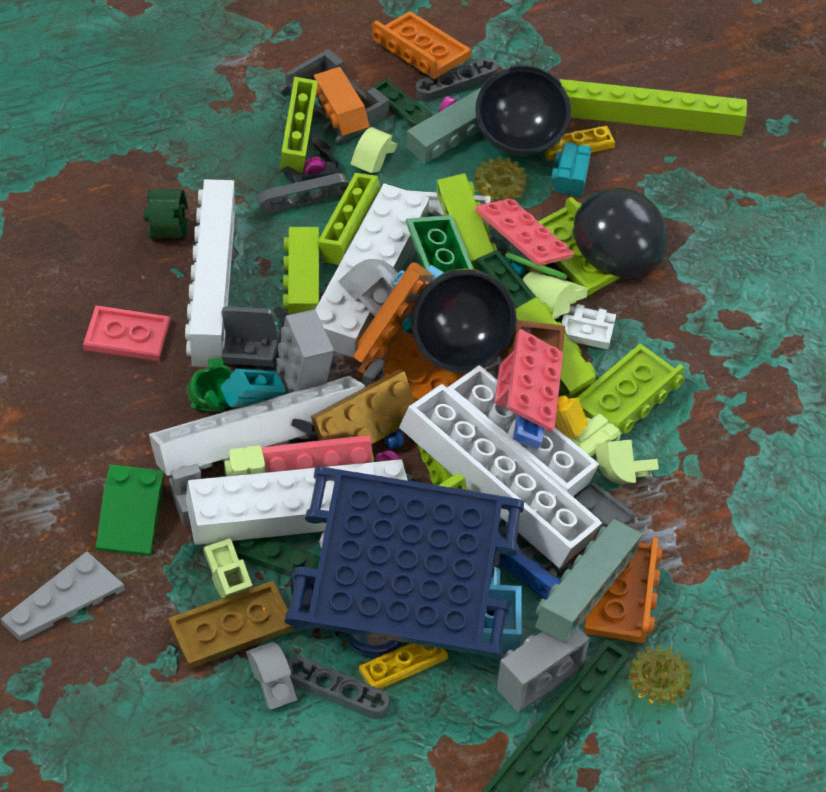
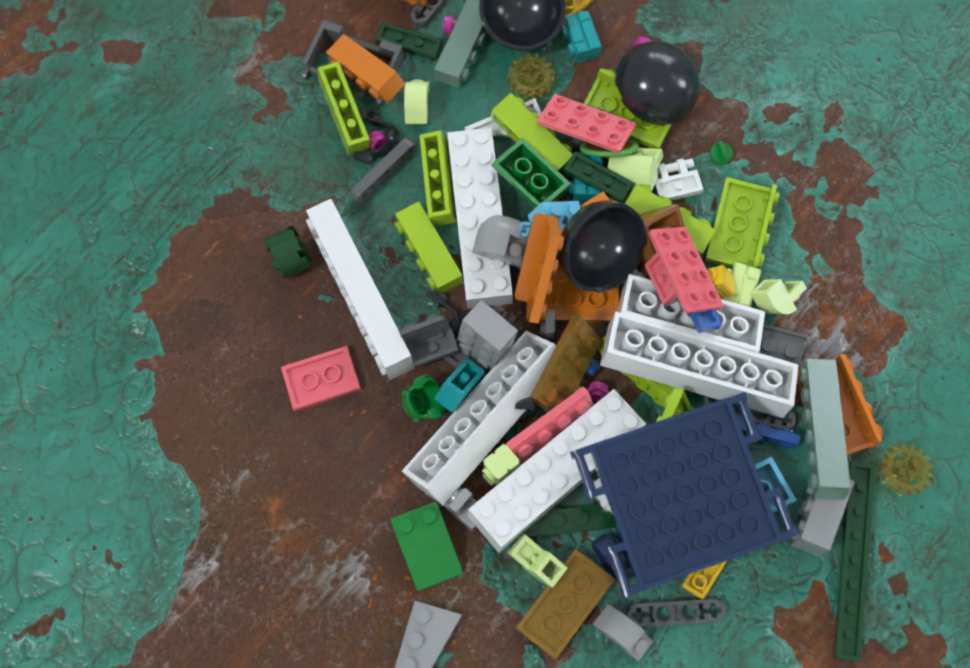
camera: 20 degrees left, 20 degrees up
none -> green tile [709,141,733,166]

